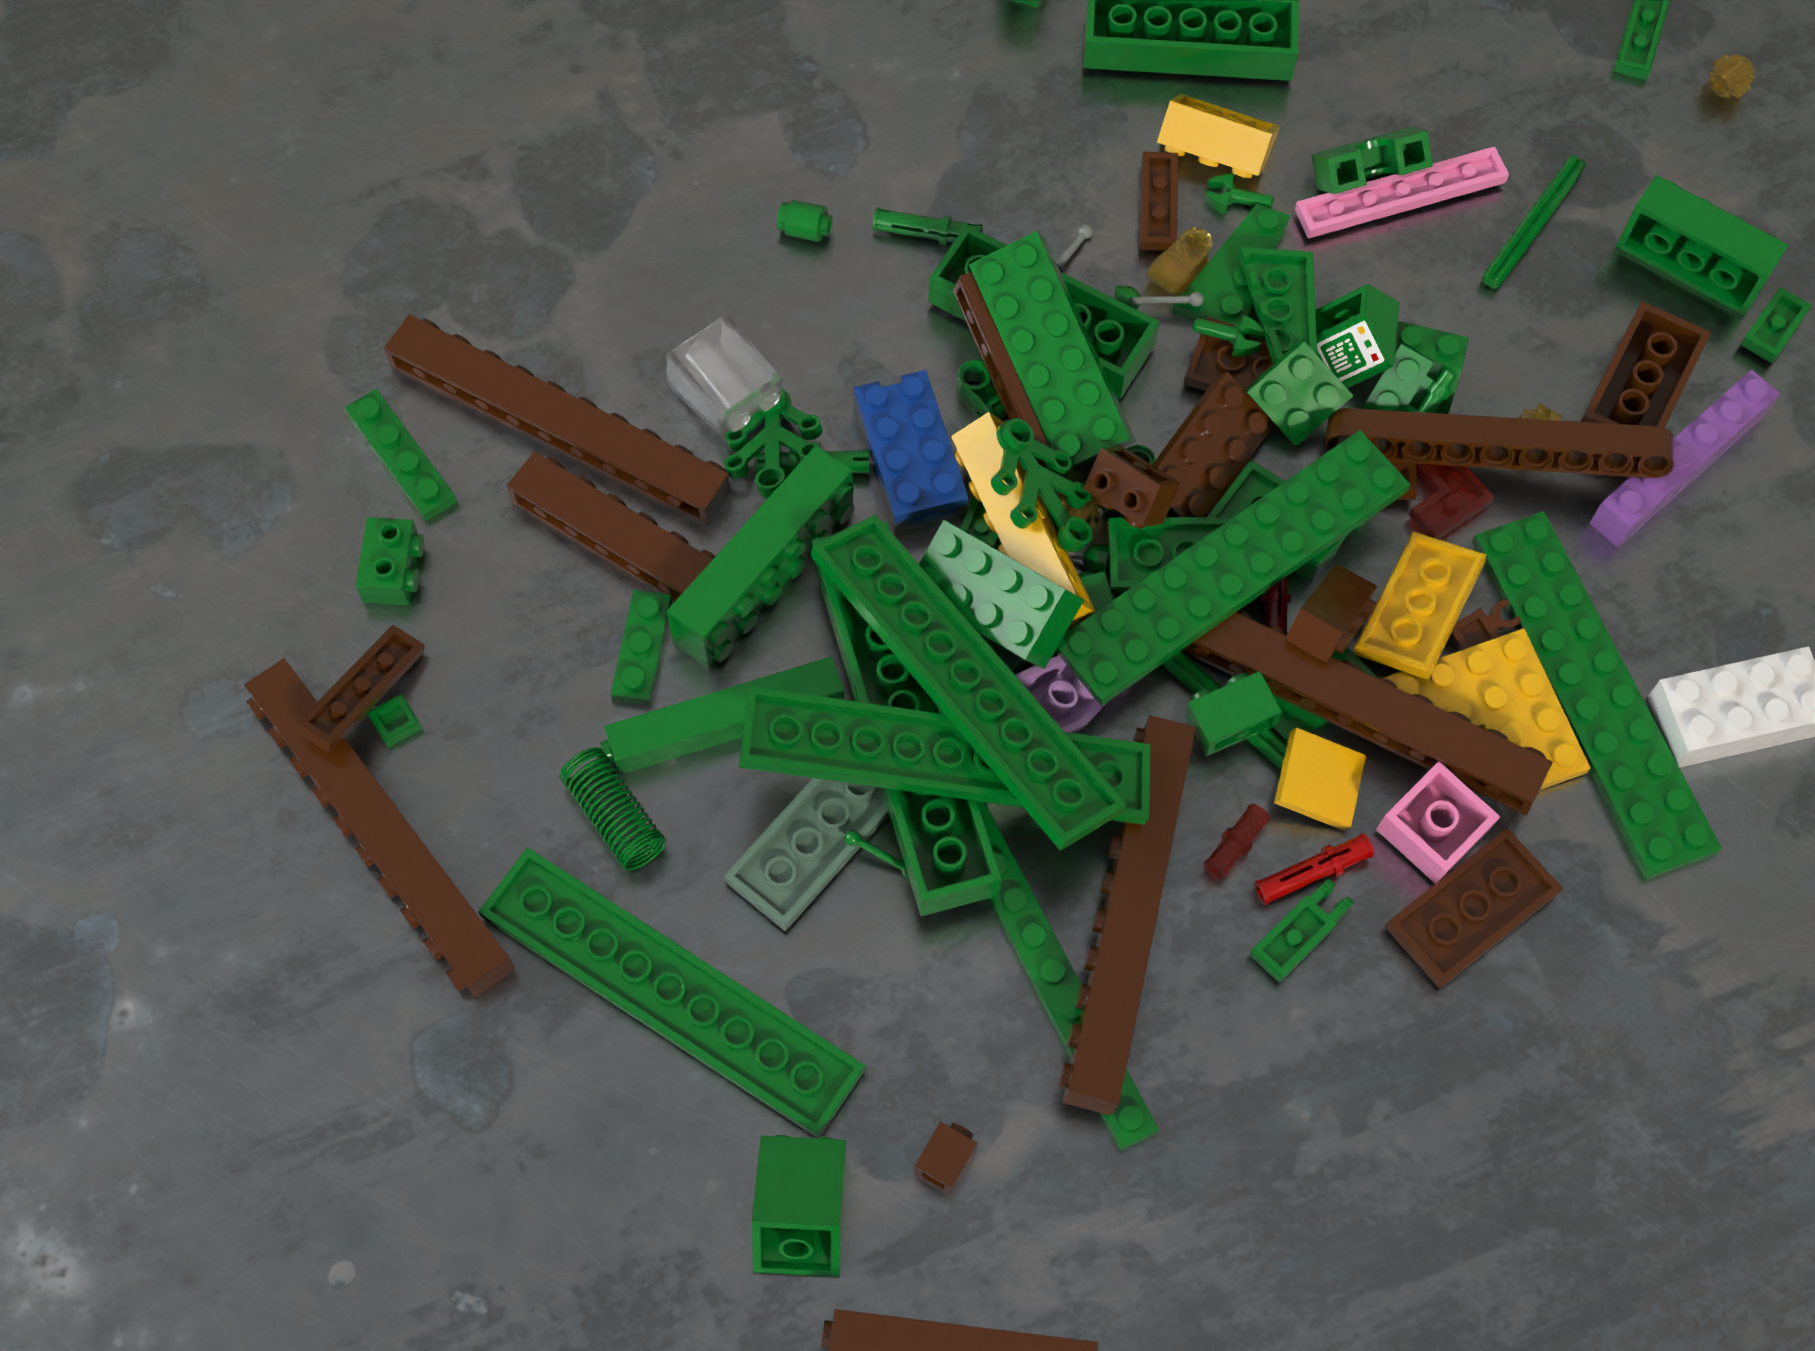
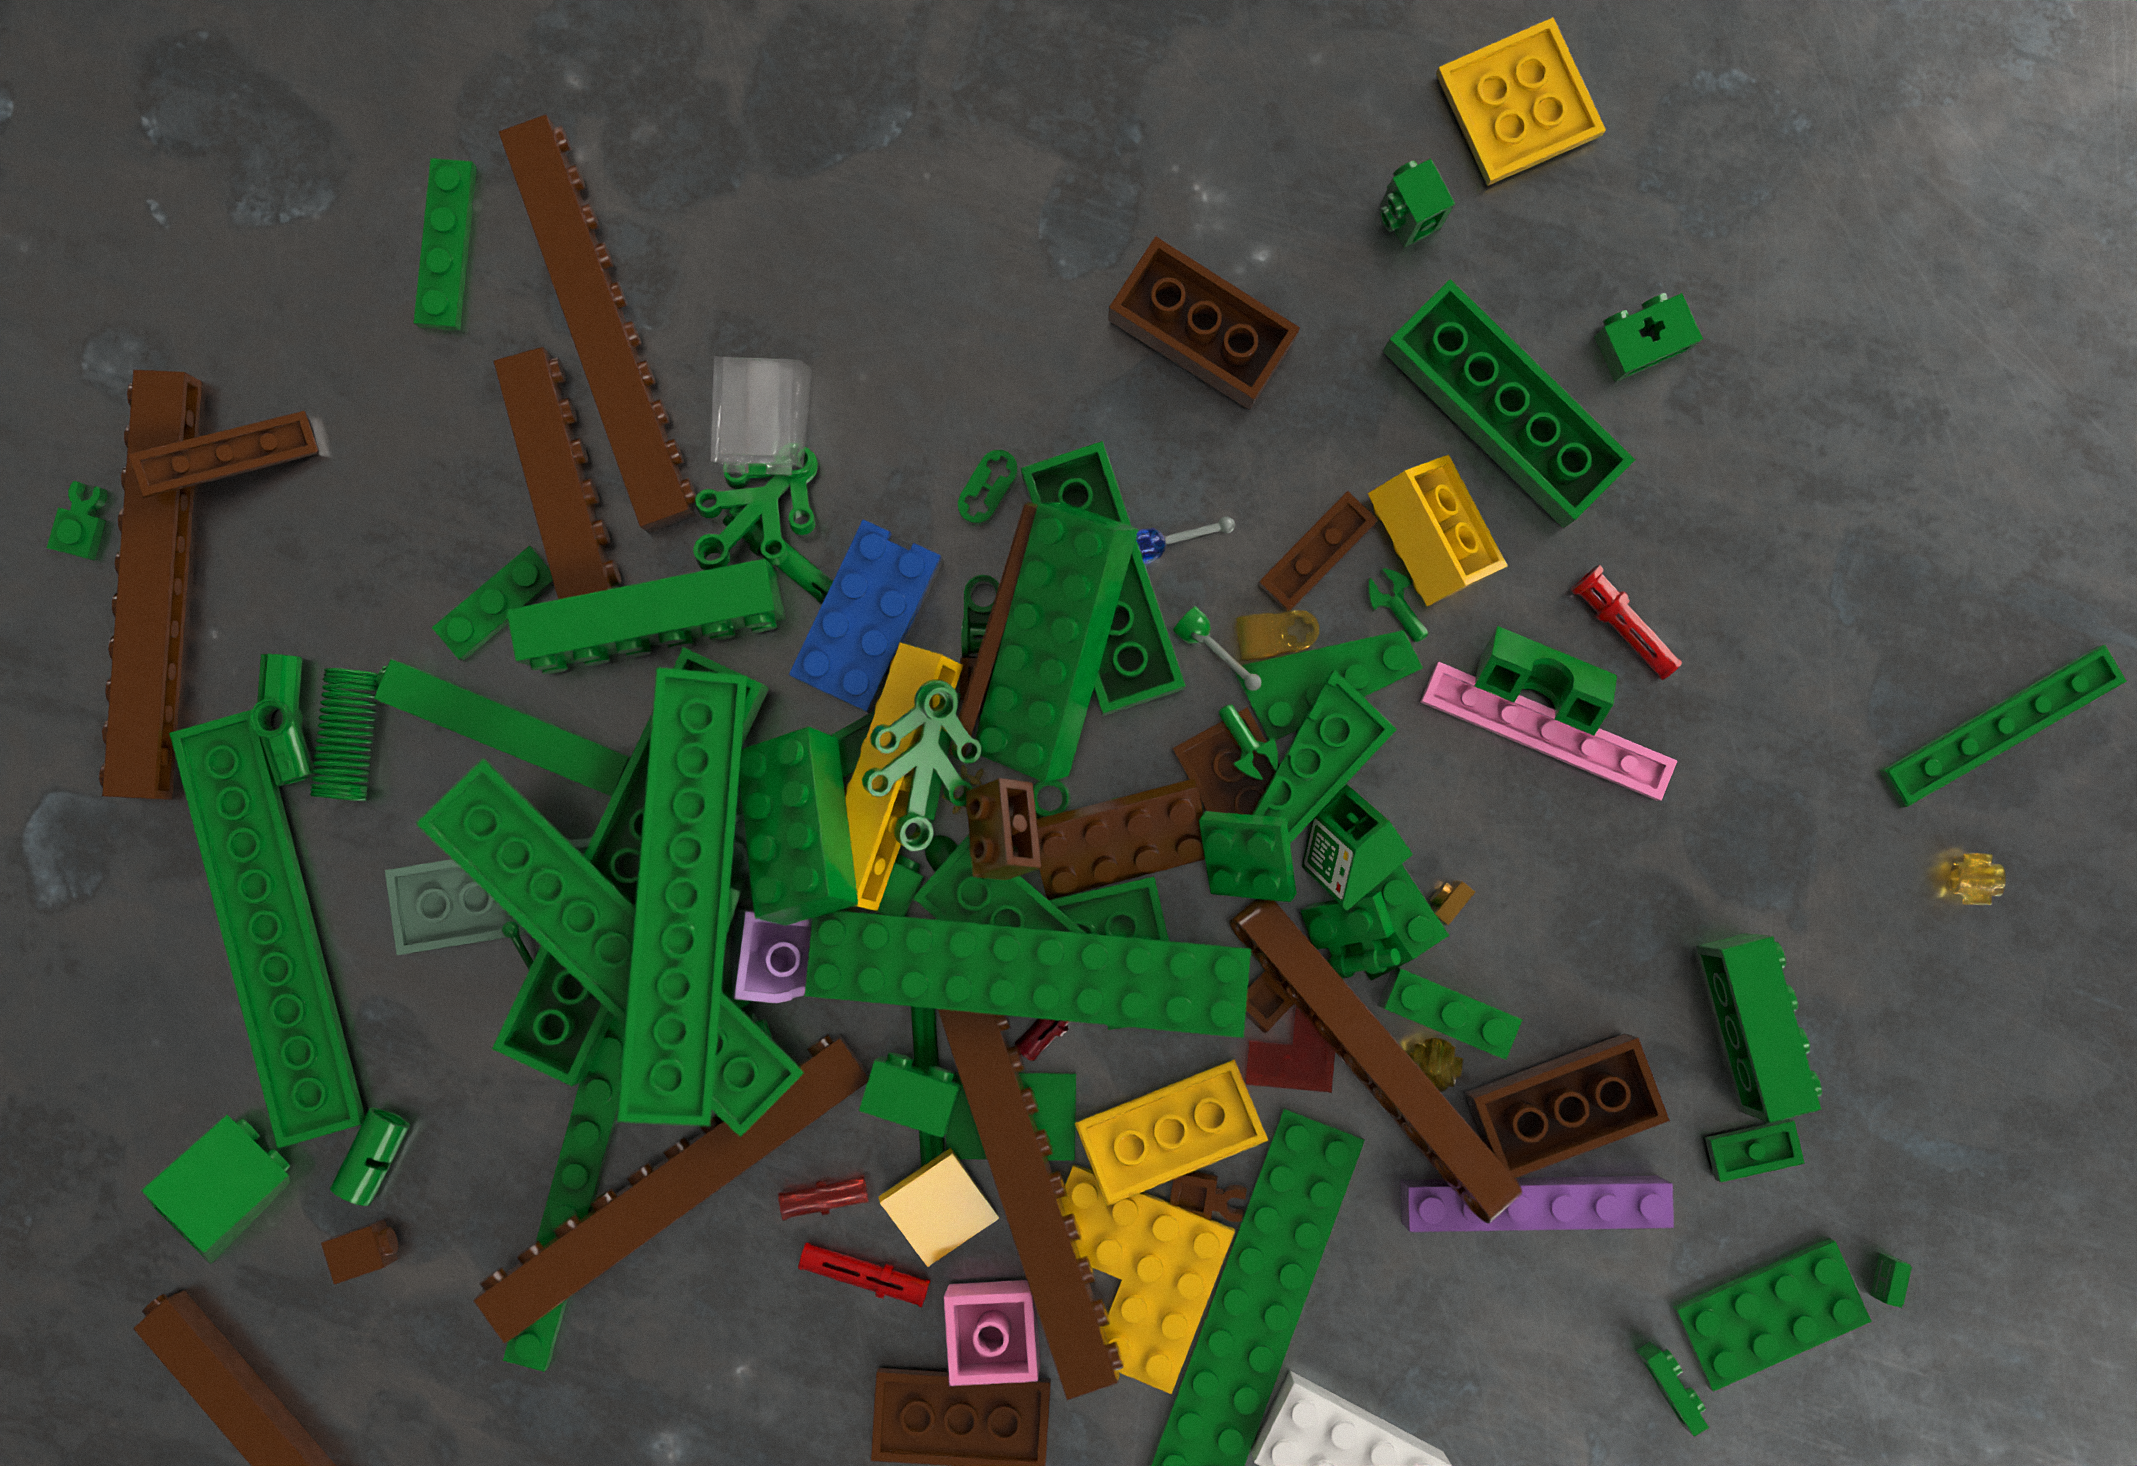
camera: 45 degrees right, 20 degrees up
green brick [355,517,424,606] -> none
green tile [367,693,422,748] -> none
green brick [777,200,833,242] -> none
green pin [872,207,983,245] -> none
green hinge [1249,879,1355,983] -> none
reddish brown brick [1285,564,1377,663] -> none
green axle [1482,155,1586,289] -> none
none -> green plate [47,481,108,561]
none -> green piece [249,654,316,786]
none -> green pin [330,1108,410,1206]
none -> green beam [958,449,1018,526]
none -> reddish brown brick [1108,236,1300,410]
none -> green brick [1377,968,1522,1060]
none -> pearl gold plate [1430,881,1475,925]
none -> red pin [1570,565,1682,680]

